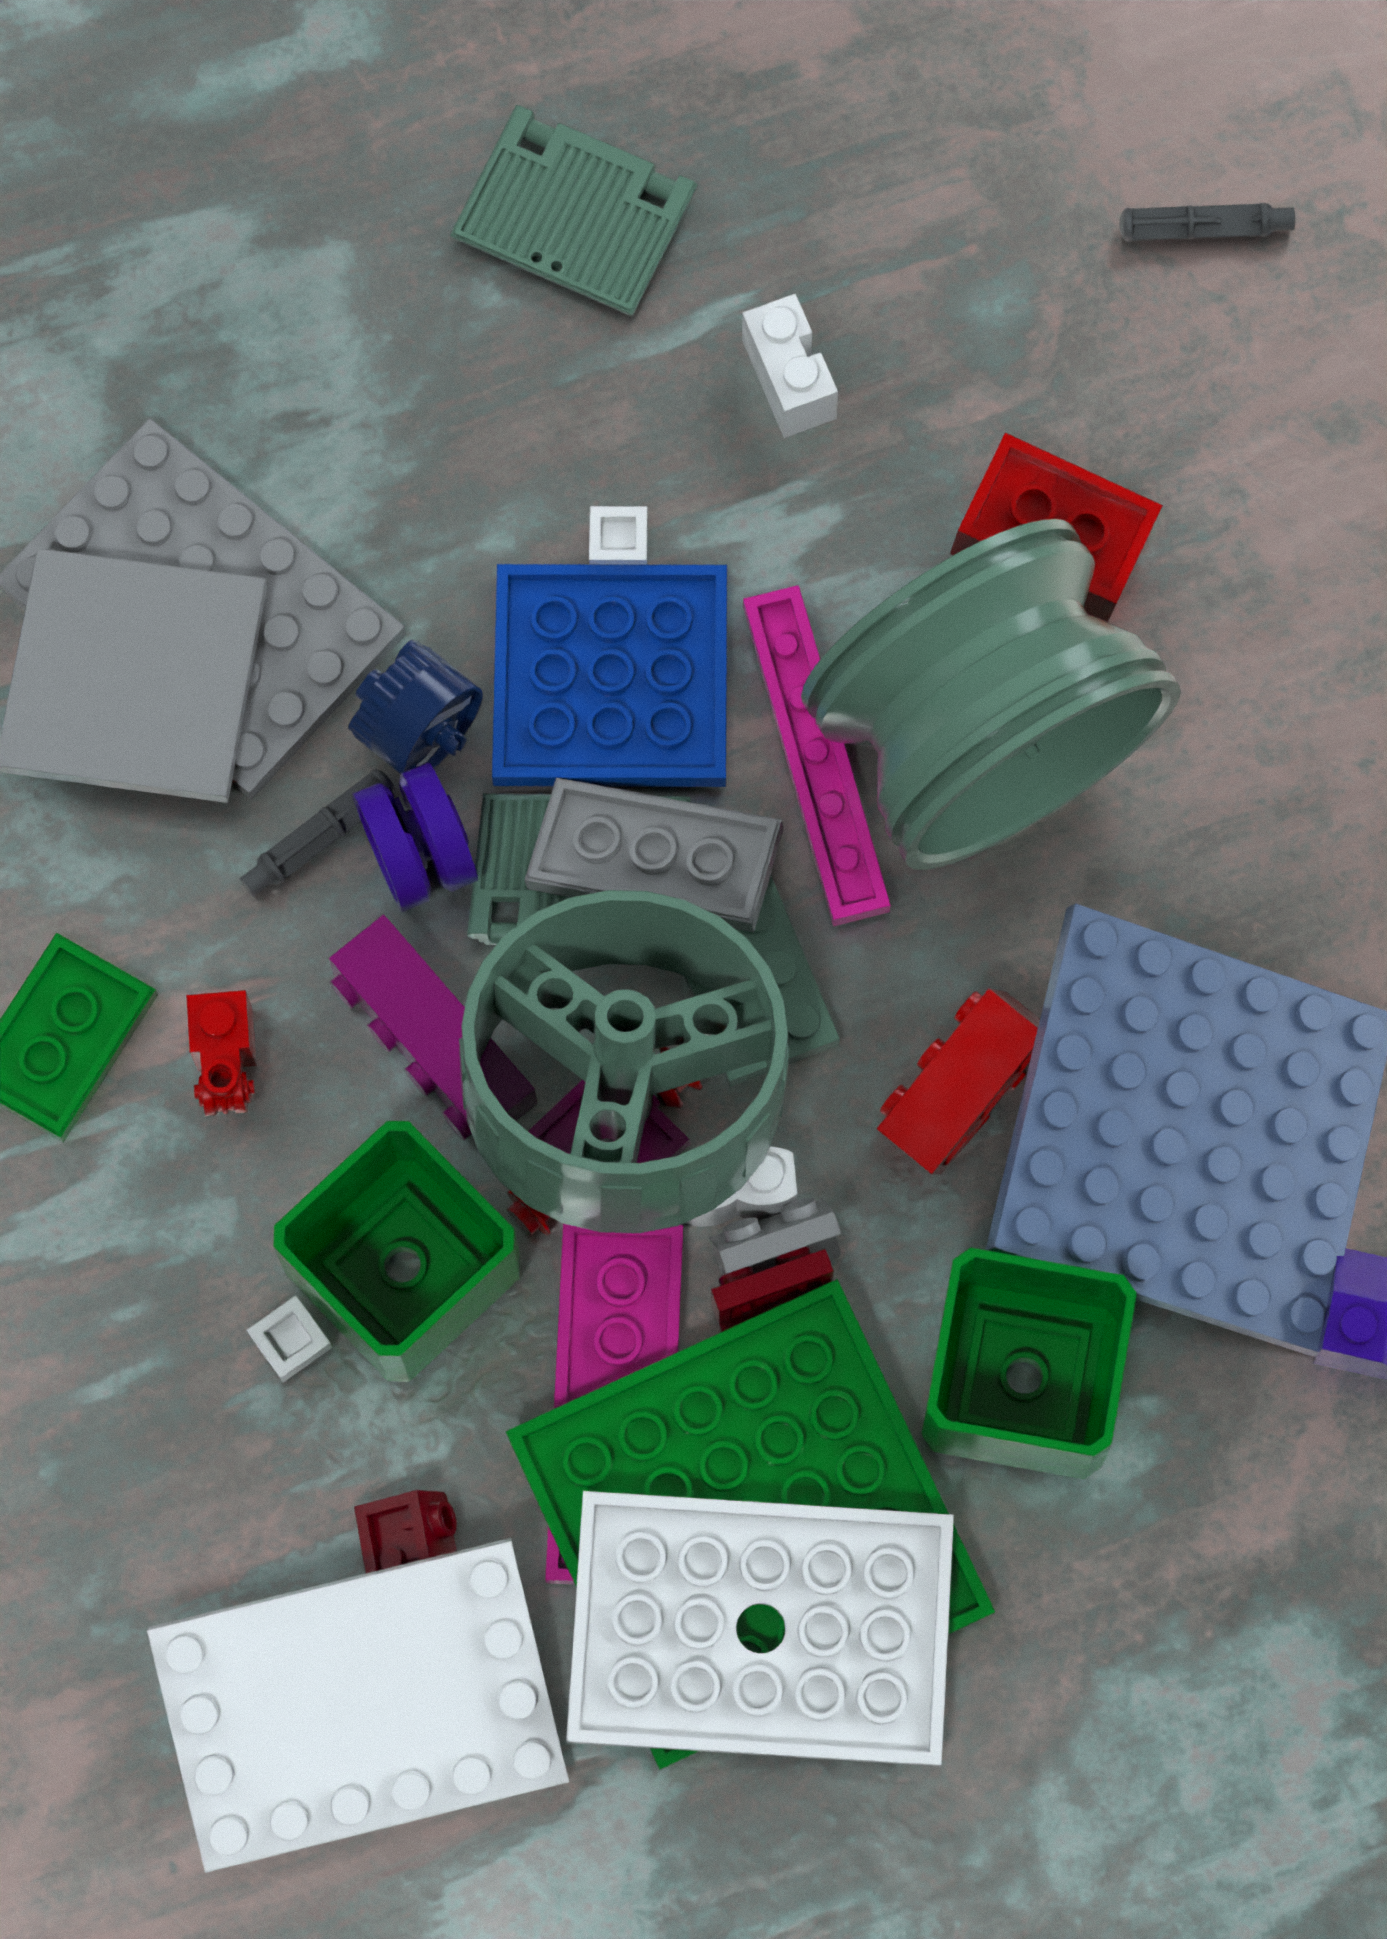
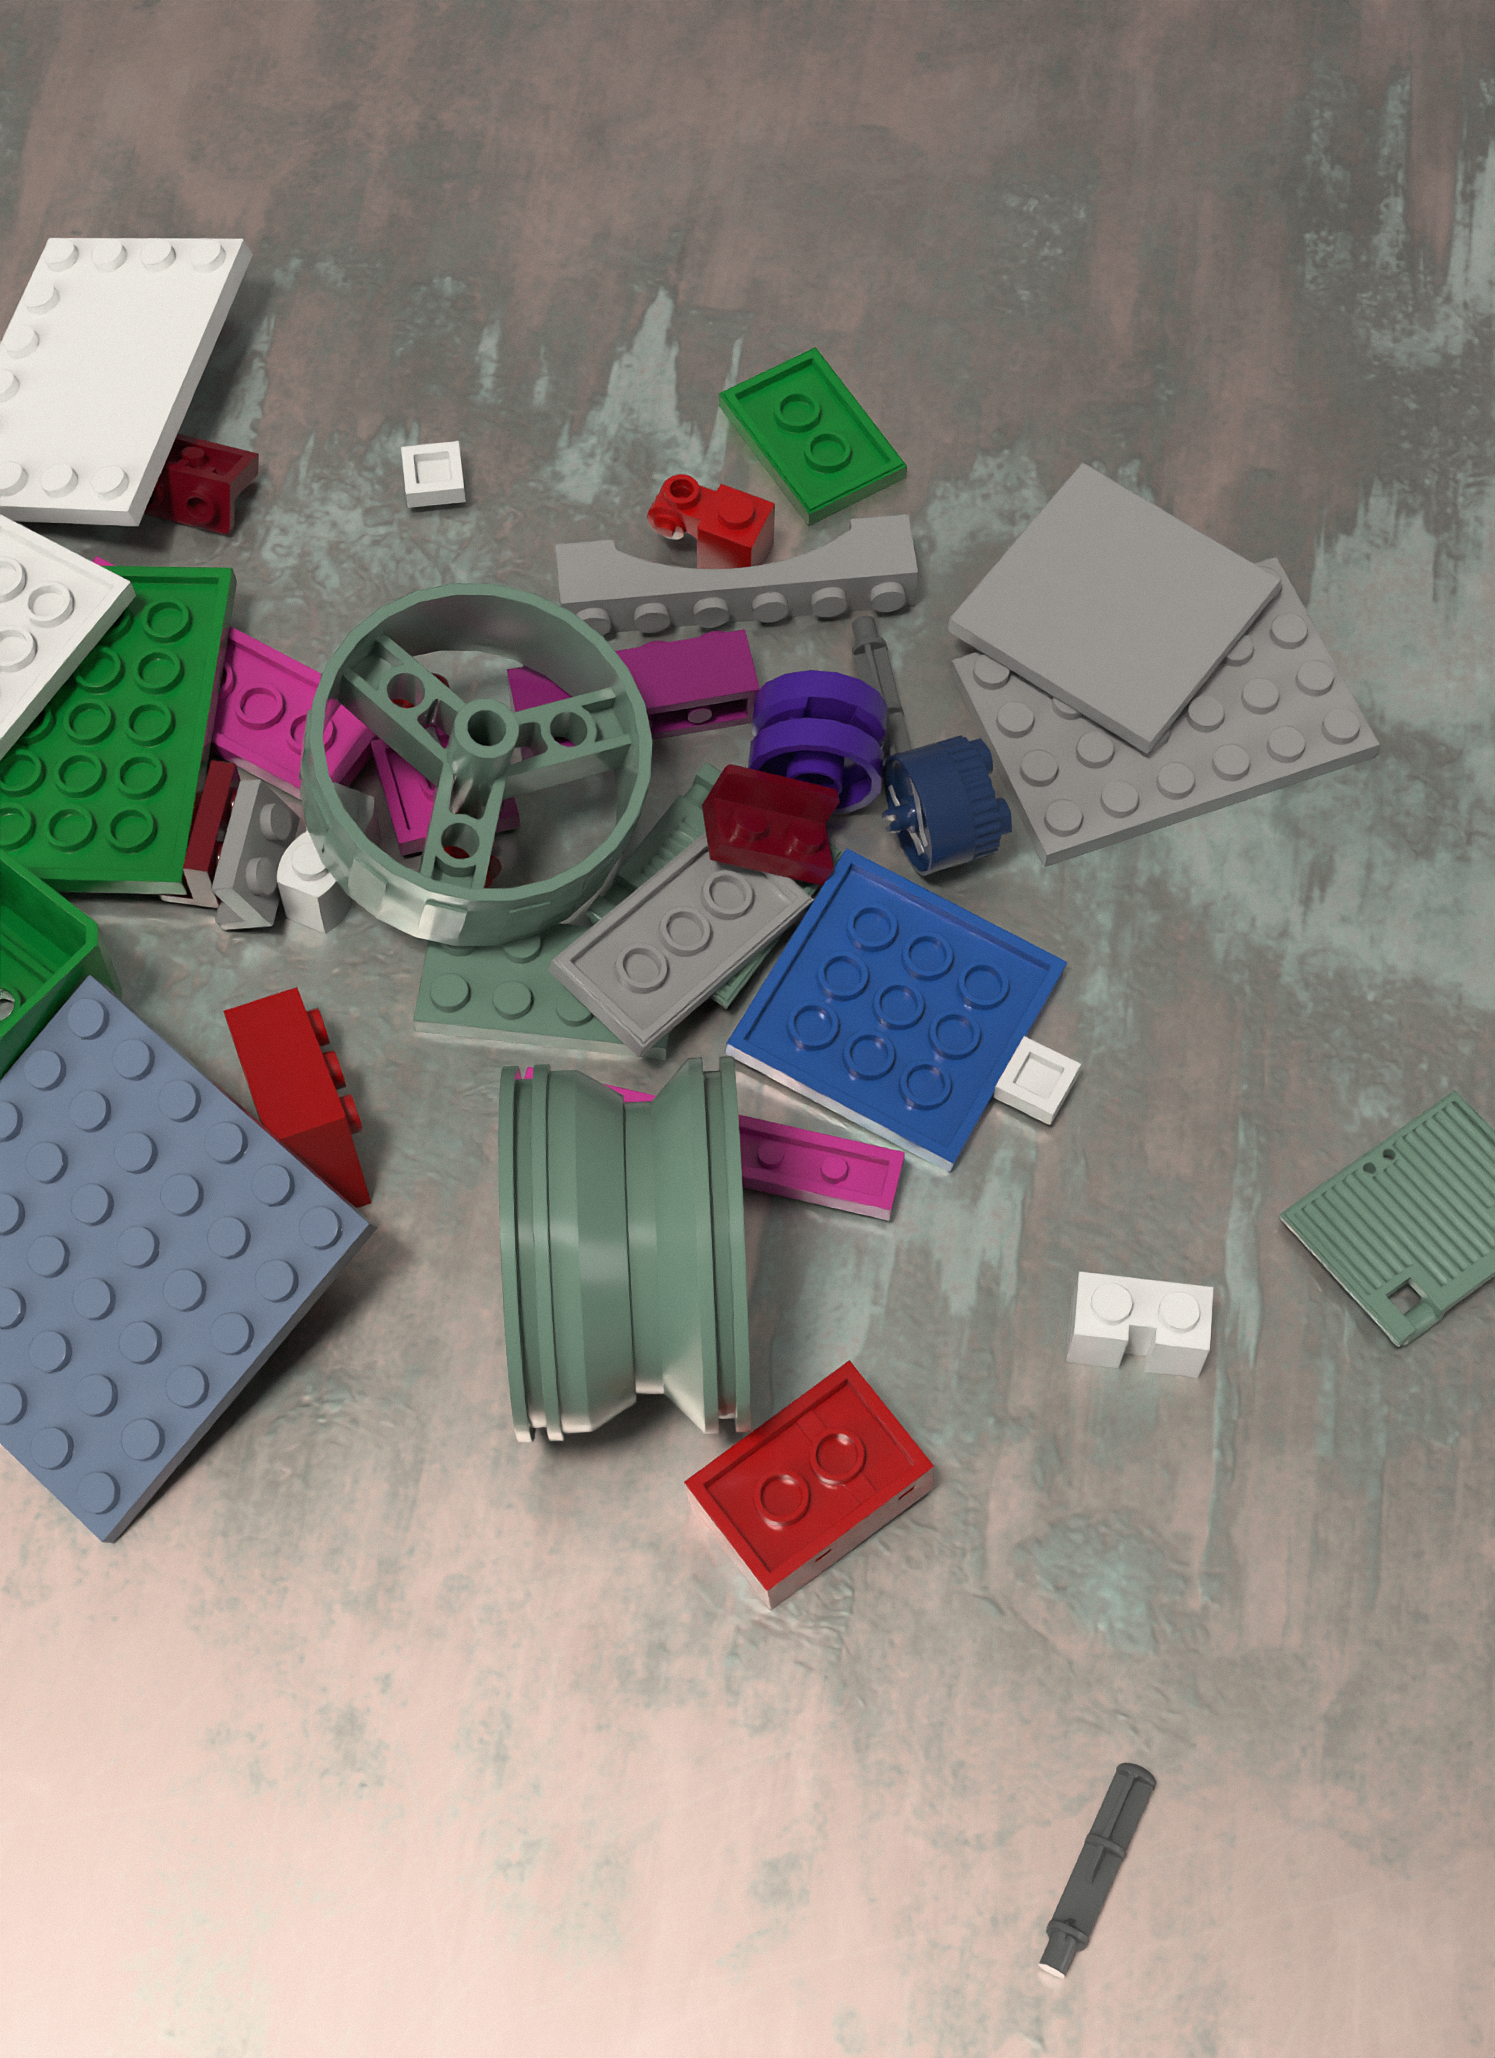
camera: 115 degrees right, 10 degrees down
green plate [273,1121,520,1382] -> none
none -> light grey arch [555,514,918,636]
none -> dark red bracket [702,764,840,885]

